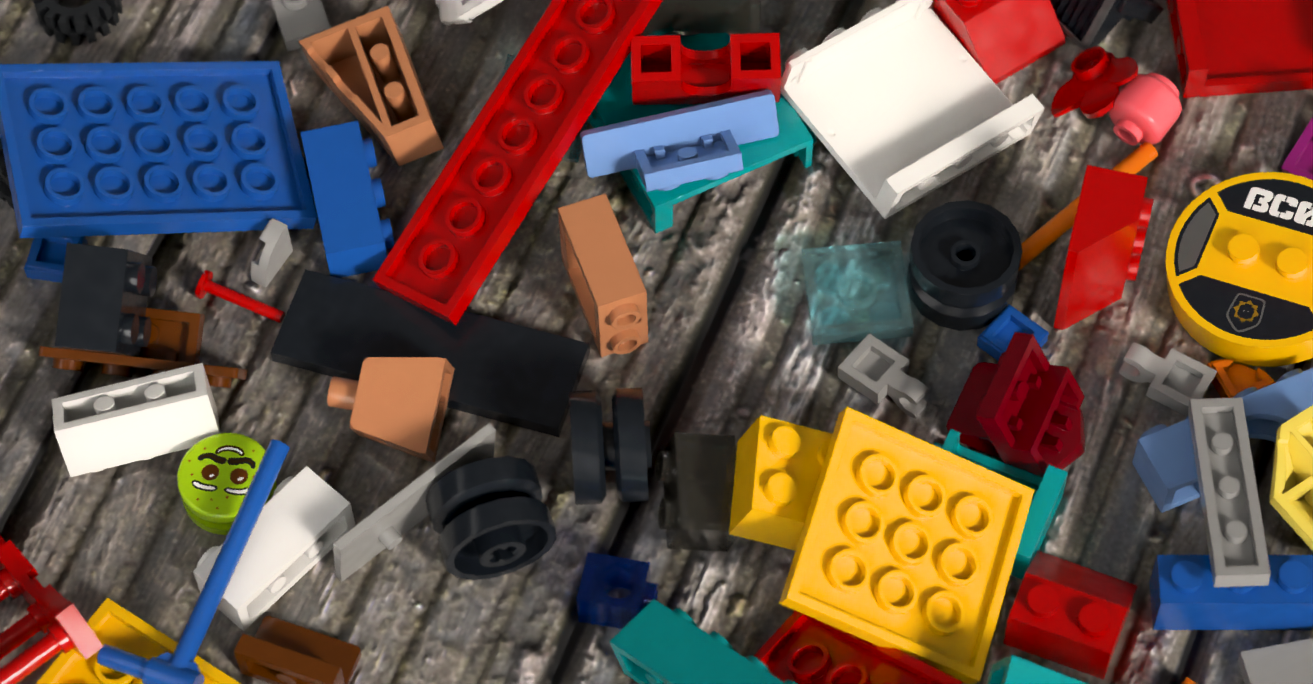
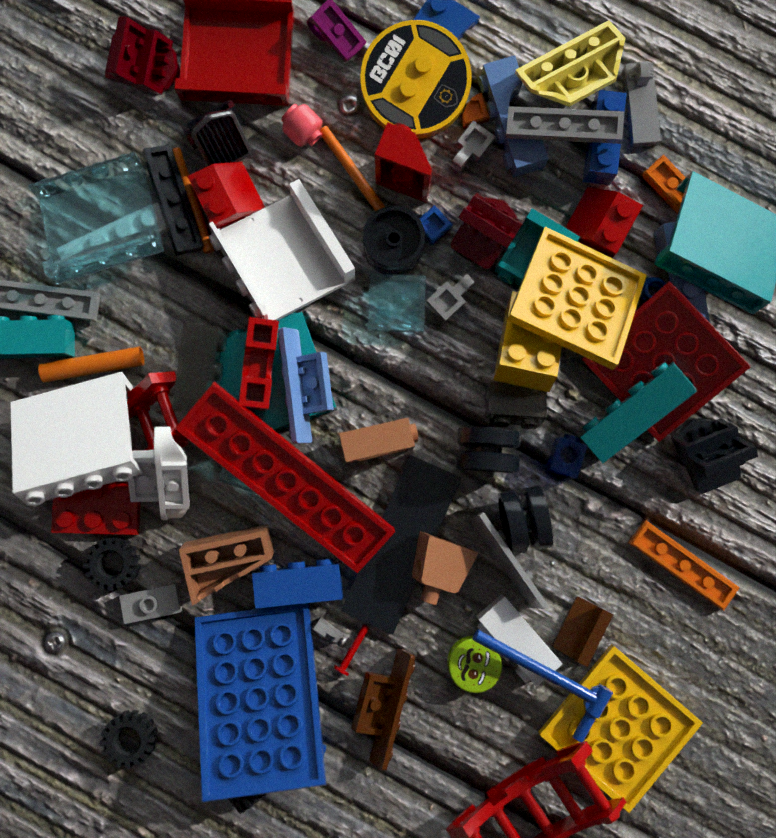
camera: 85 degrees left, 25 degrees up
white brick [51,363,221,477] -> none
black brick [54,243,157,357] -> none
red plate [1051,46,1138,119] -> none

